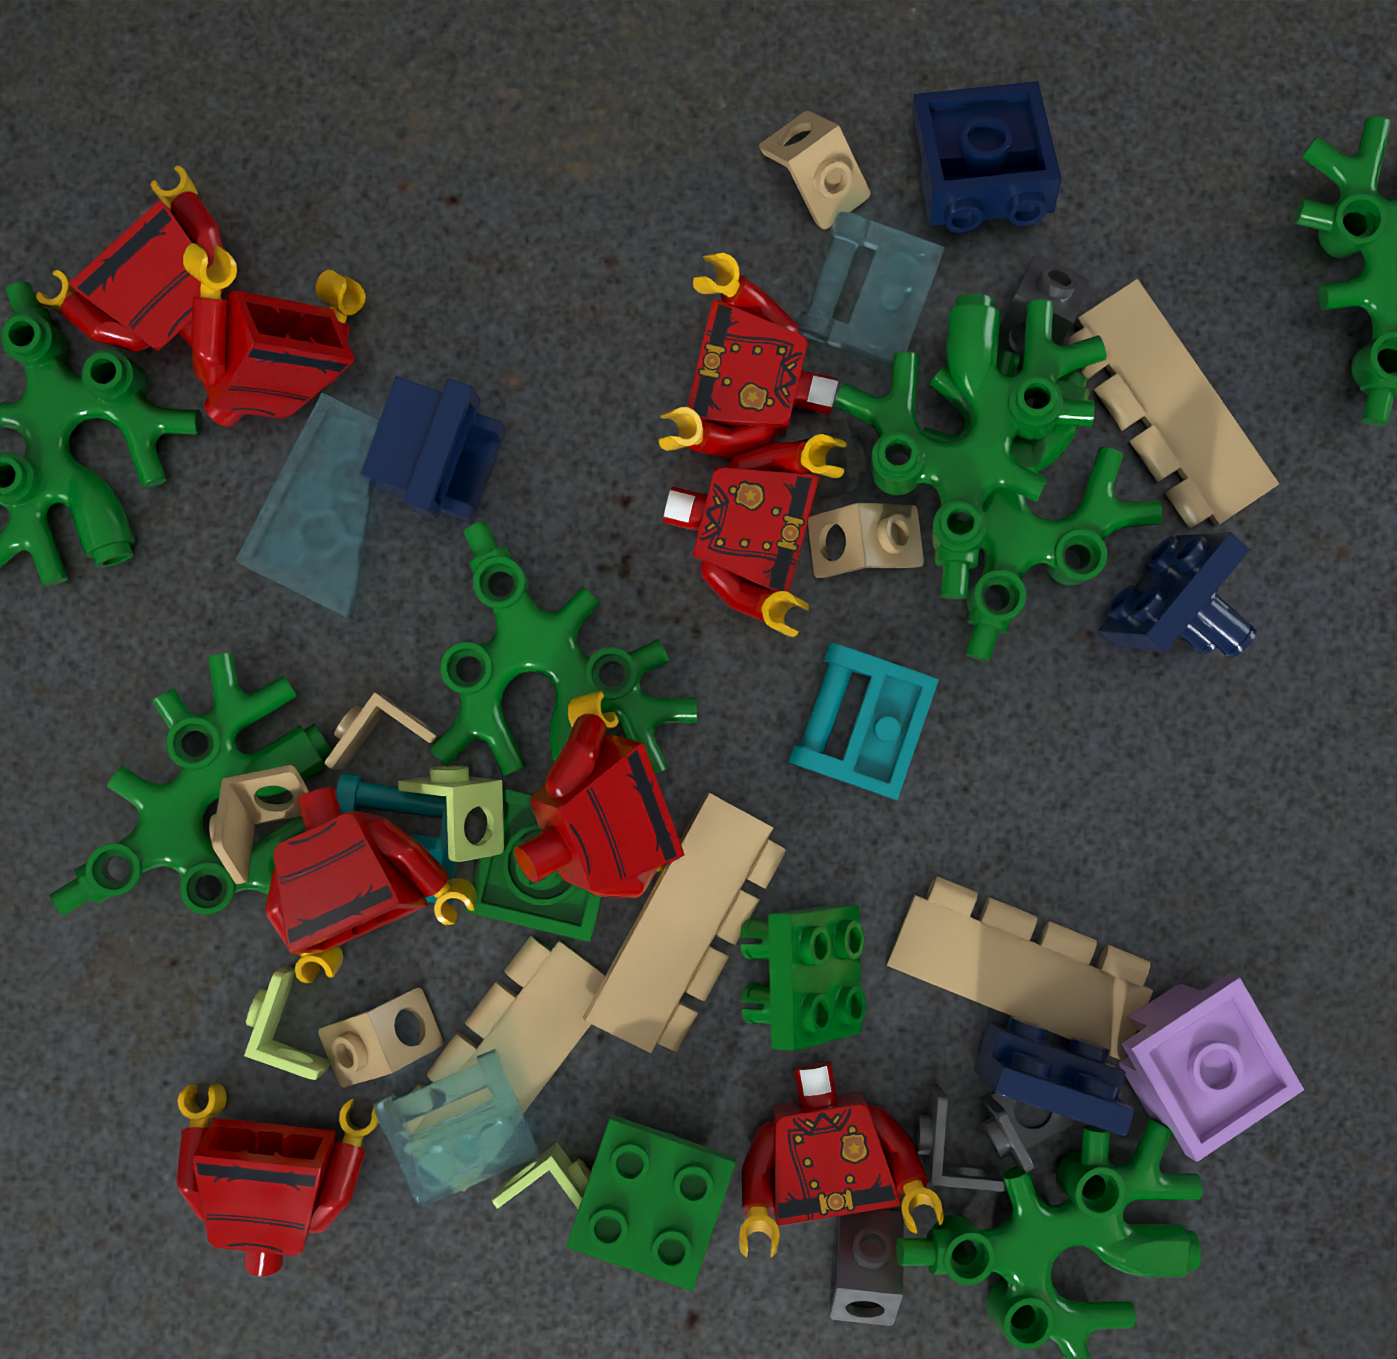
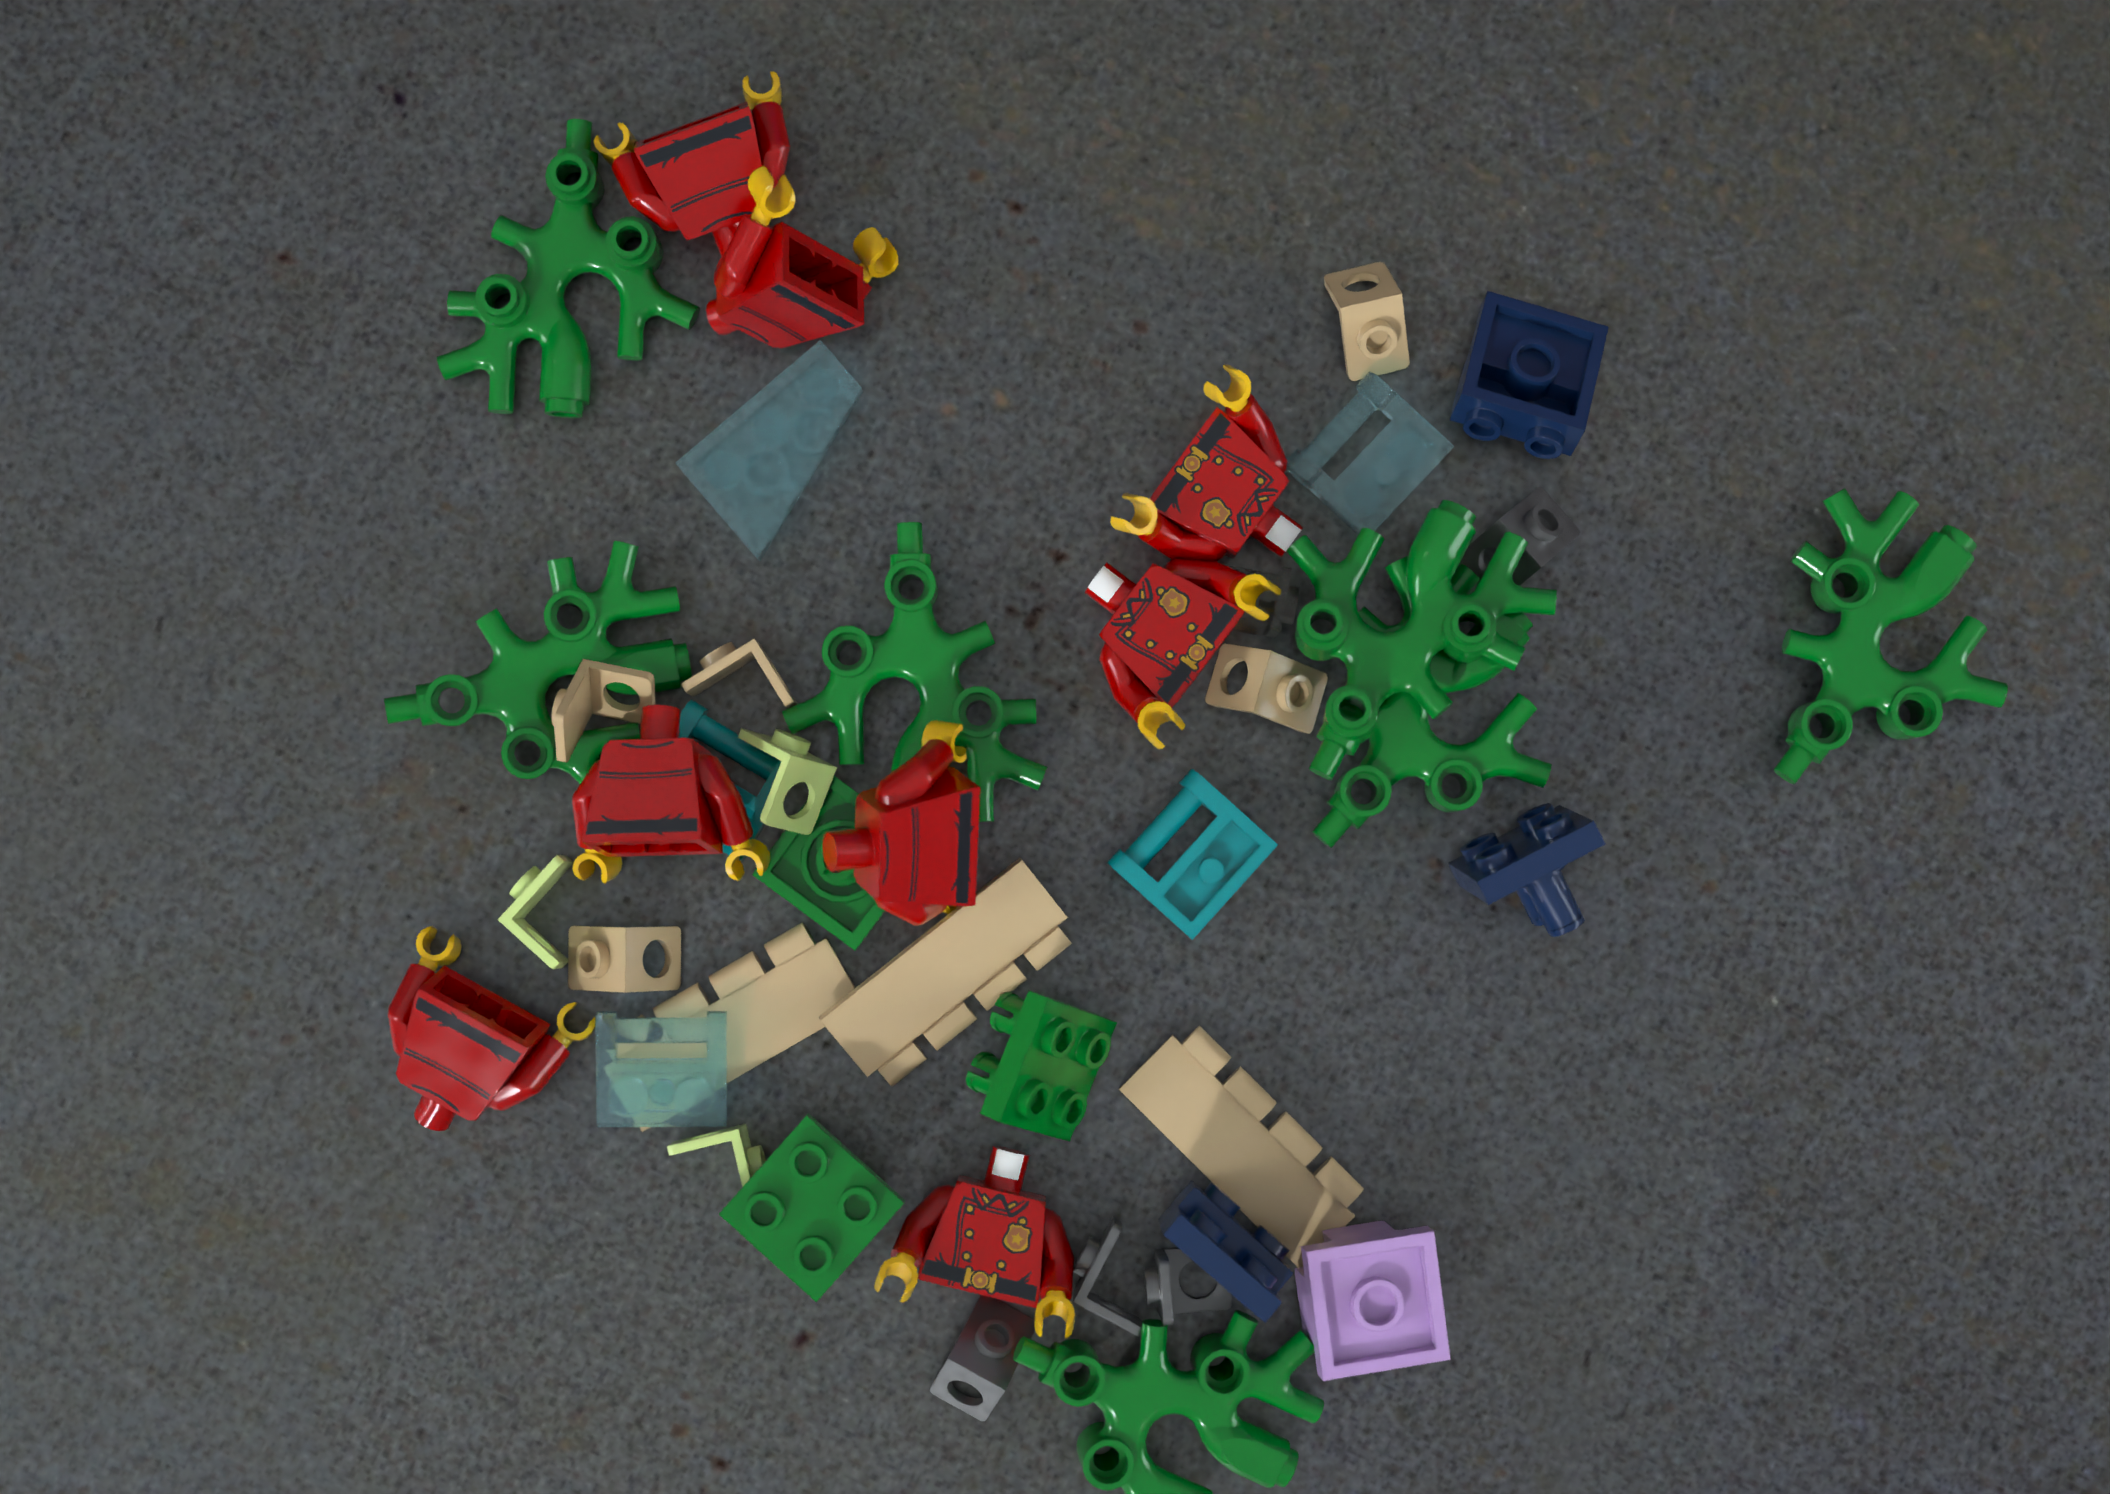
camera: 20 degrees right, 0 degrees up
dark blue plate [360,376,507,524] -> none
tan windscreen [1062,279,1279,529] -> none

